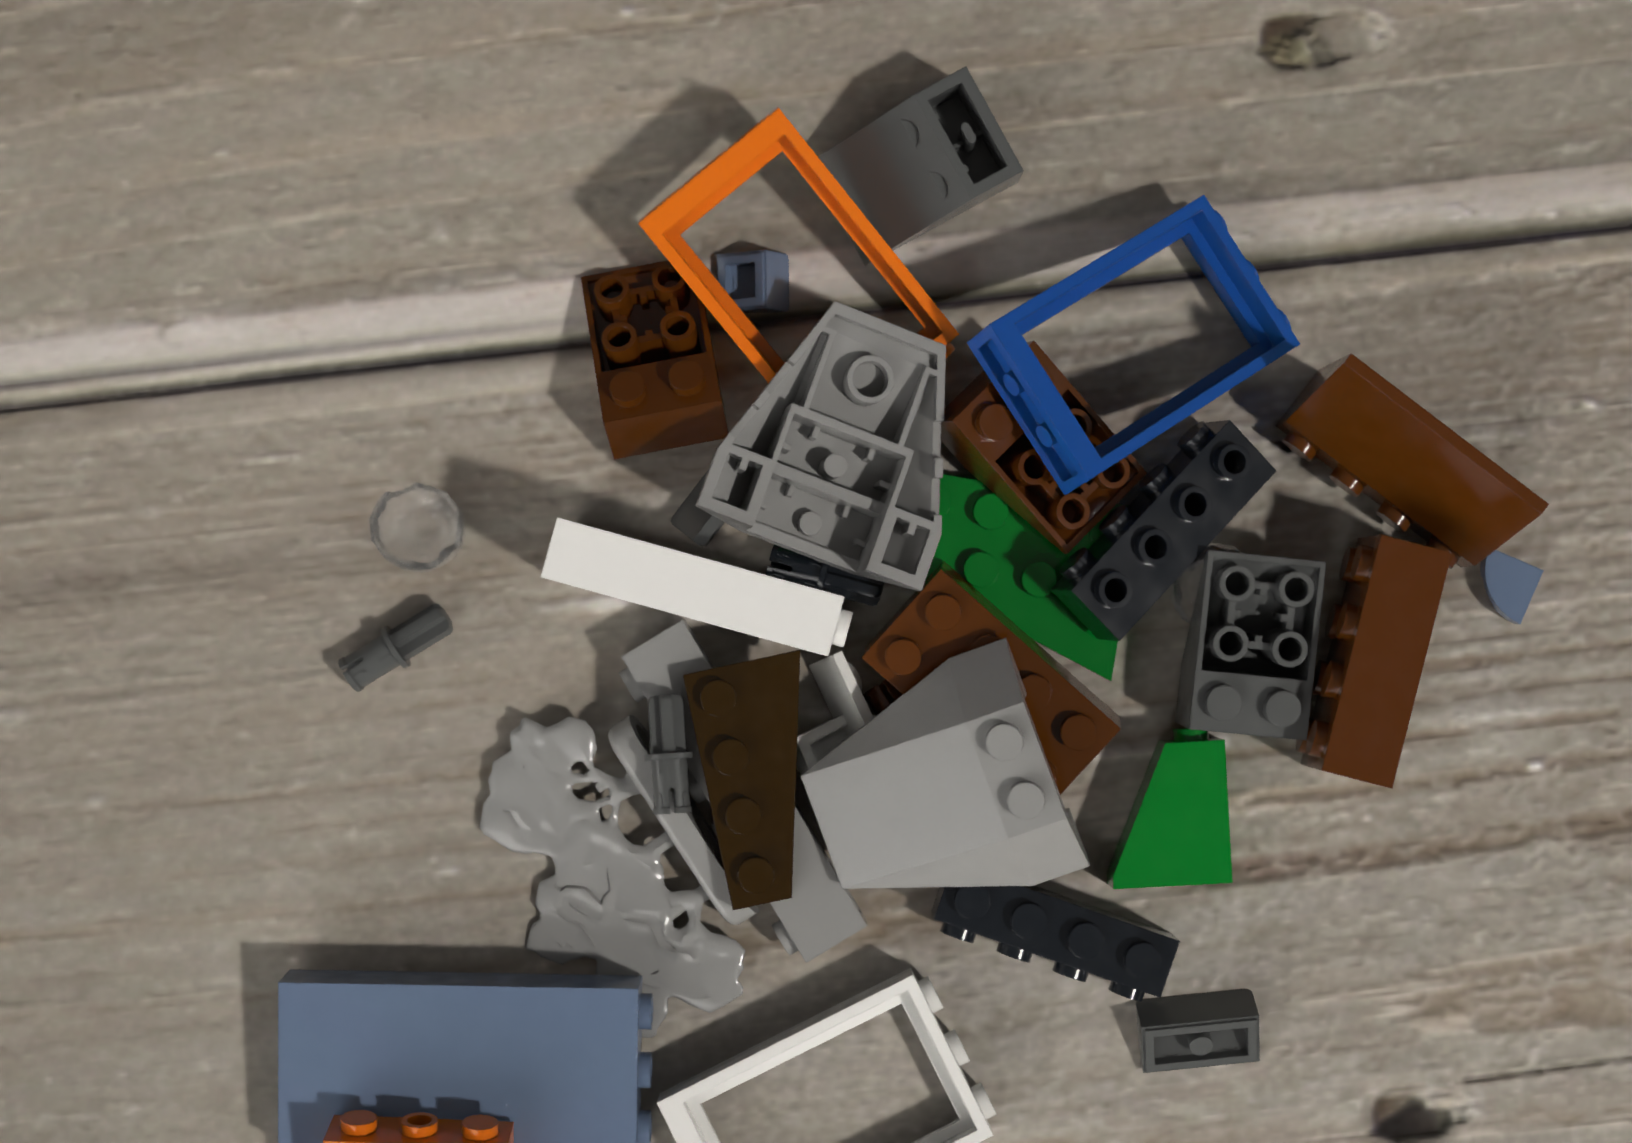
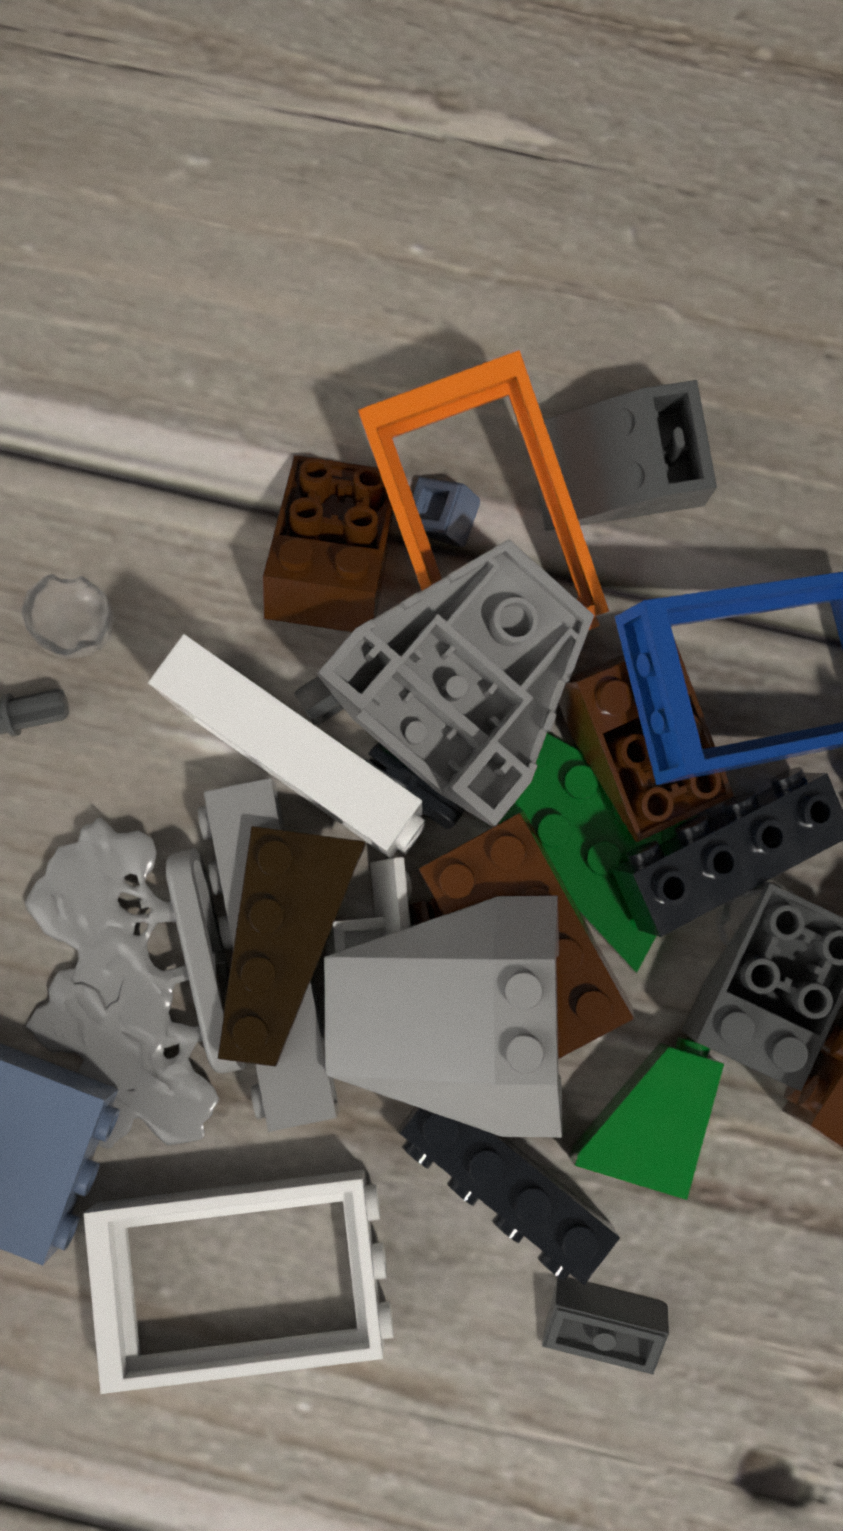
camera: 15 degrees right, 5 degrees down
dark grey axle [645,694,693,815] -> none

